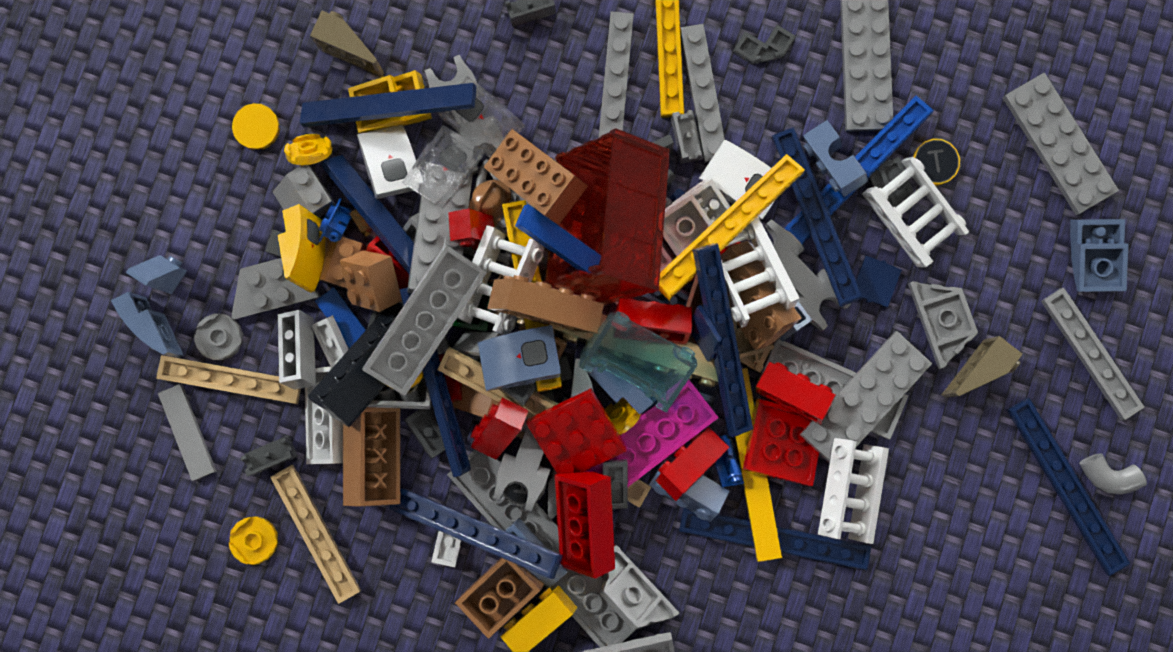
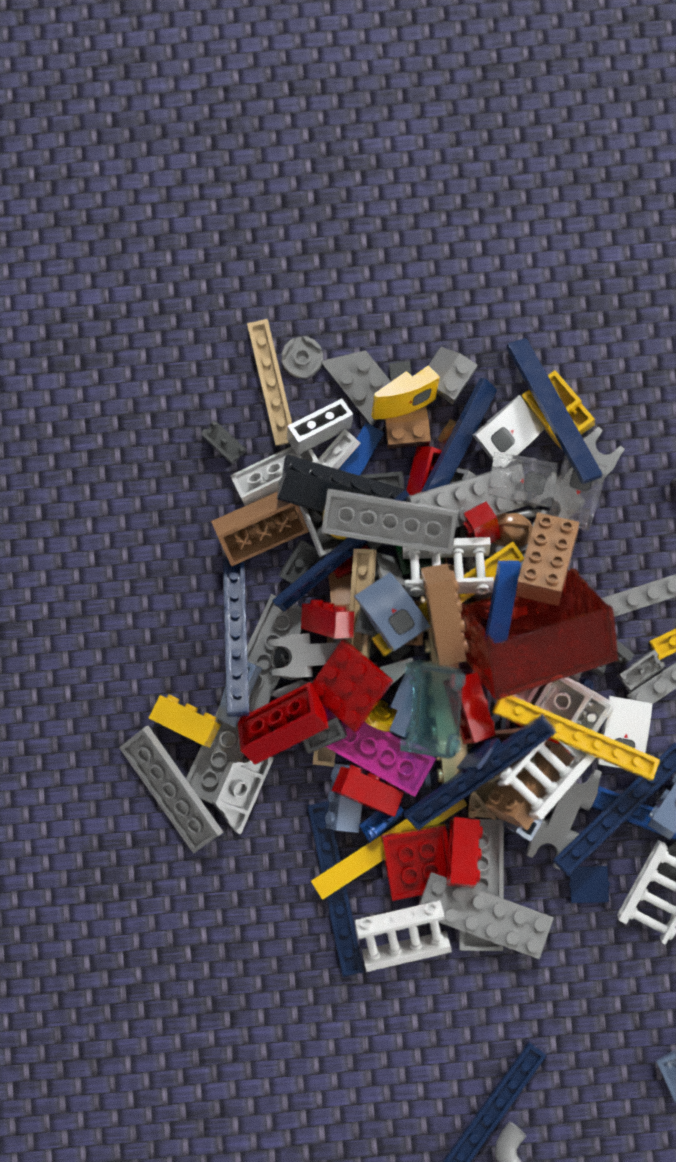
camera: 65 degrees right, 0 degrees up
sand blue slope [111,292,184,358] -> none
sand blue slope [126,255,187,294] -> none
light grey tile [158,384,217,481] -> none
yellow tile [229,516,278,565] -> none
yellow tile [232,103,280,150] -> none
tan plate [270,465,361,604] -> none
yellow tile [284,134,333,165] -> none
dark tan slope [310,11,385,77] -> none
blue hinge [319,198,352,242] -> none
medium nougat brick [340,250,402,312] -> none
white plate [432,531,462,567] -> none
medium nougat brick [455,558,544,639] -> none
light grey wing [908,281,978,369] -> none
dark tan slope [941,336,1022,398] -> none
light grey plate [1041,288,1144,420] -> none

